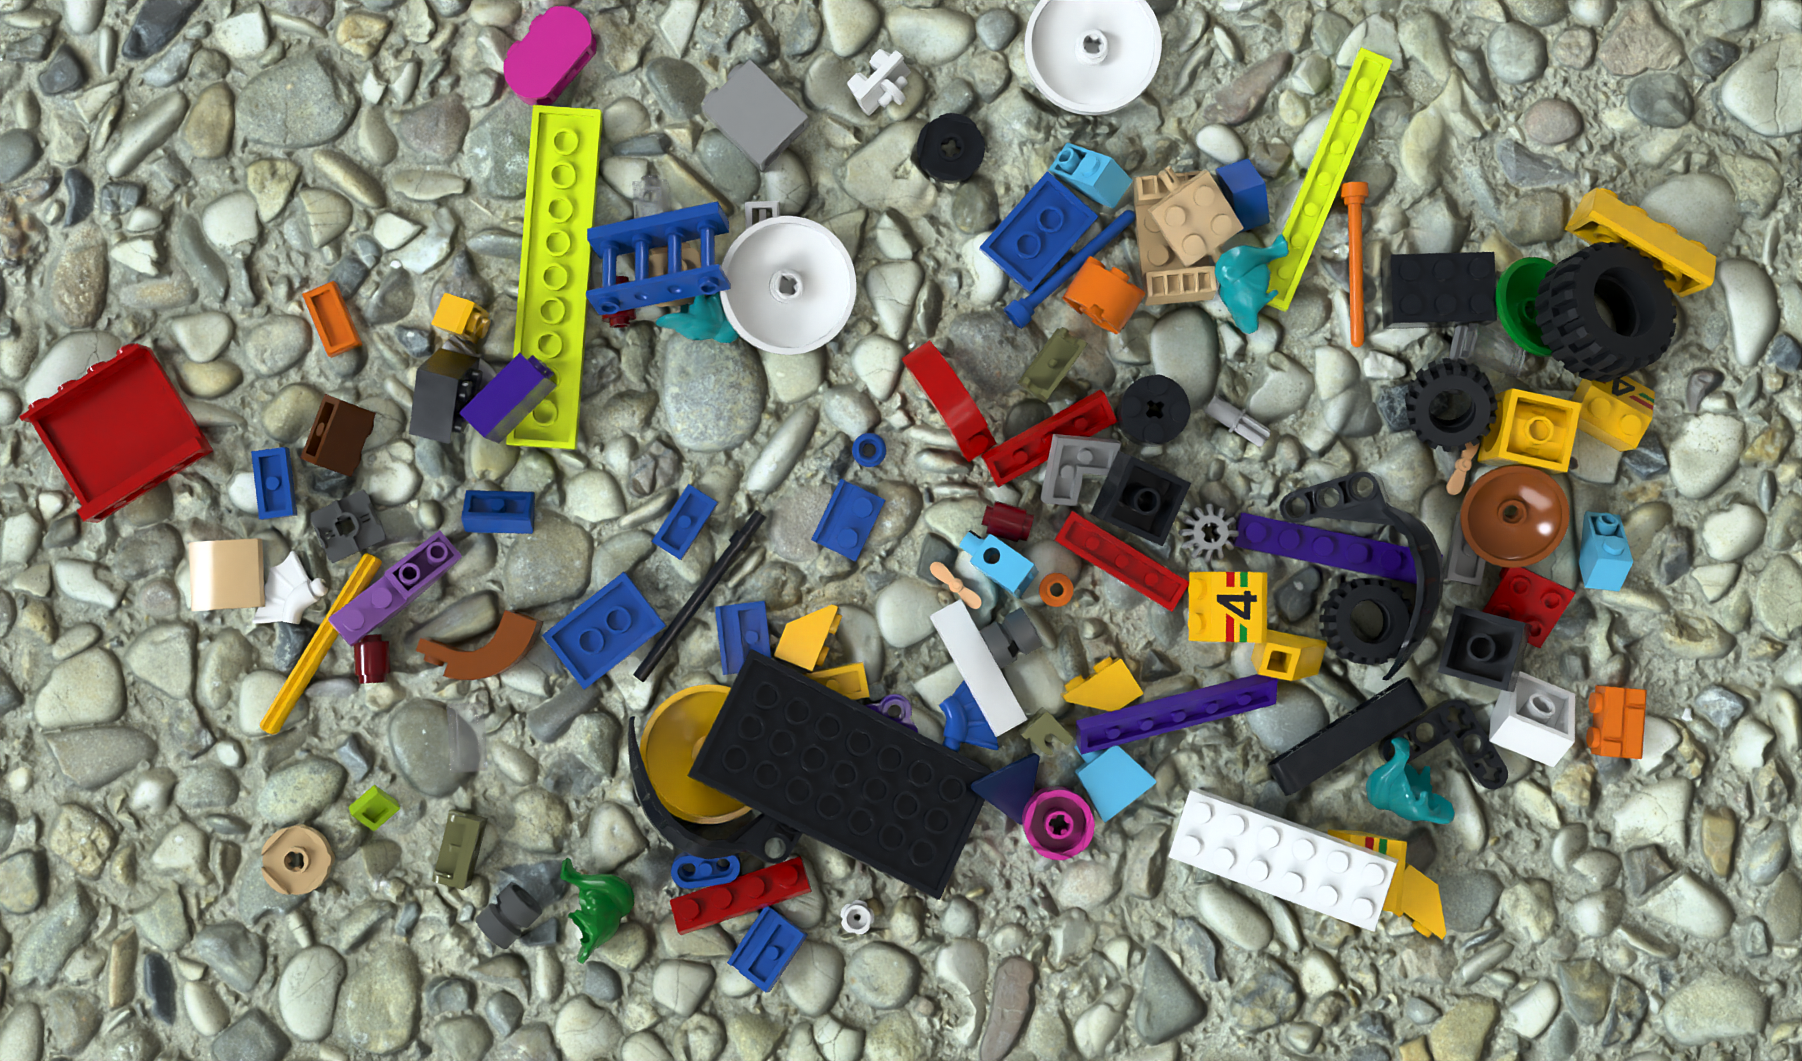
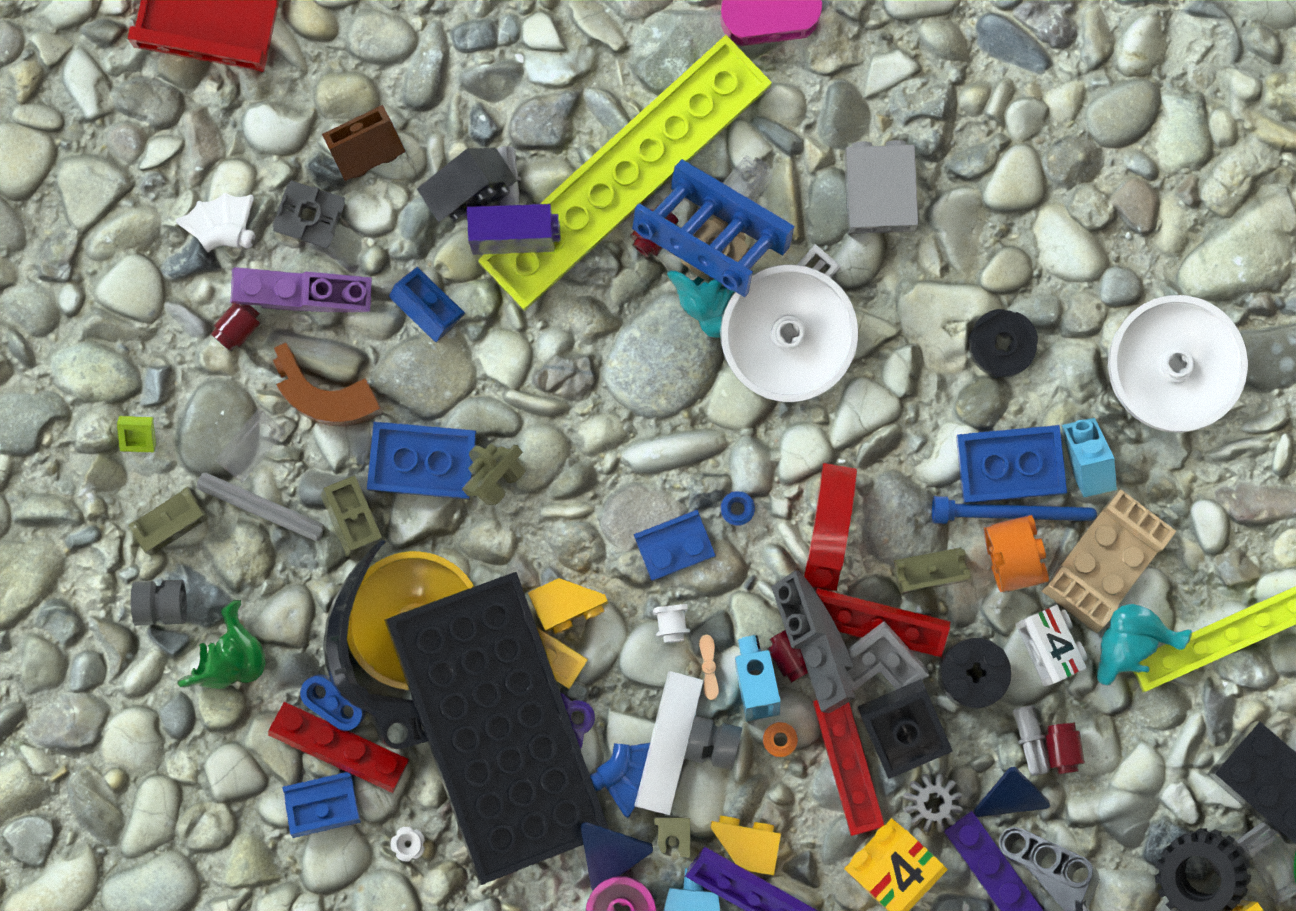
camera: 45 degrees right, 5 degrees down
tan slope [189,538,265,611] -> none
blue plate [251,447,298,520] -> none
yellow axle [260,553,382,735] -> none
tan plate [261,824,335,895] -> none
orange tile [302,281,363,358] -> none
yellow slope [431,292,490,344] -> none
black bar [633,509,767,682] -> none
blue plate [651,484,718,560] -> none
blue plate [715,601,772,675] -> none
white hips [847,49,911,116] -> none
tan plate [1148,166,1244,268] -> none
blue slope [1215,159,1270,234] -> none
orange piece [1340,182,1369,348] -> none
none -> light grey axle [196,473,325,541]
none -> olive hinge [320,475,382,557]
none -> olive hips [462,444,526,505]
none -> white brick [653,604,690,643]
none -> dark grey slope [771,570,855,713]
none -> dark blue piece [974,767,1050,817]
none -> white slope [1015,605,1088,687]
none -> dark red brick [1045,722,1085,774]

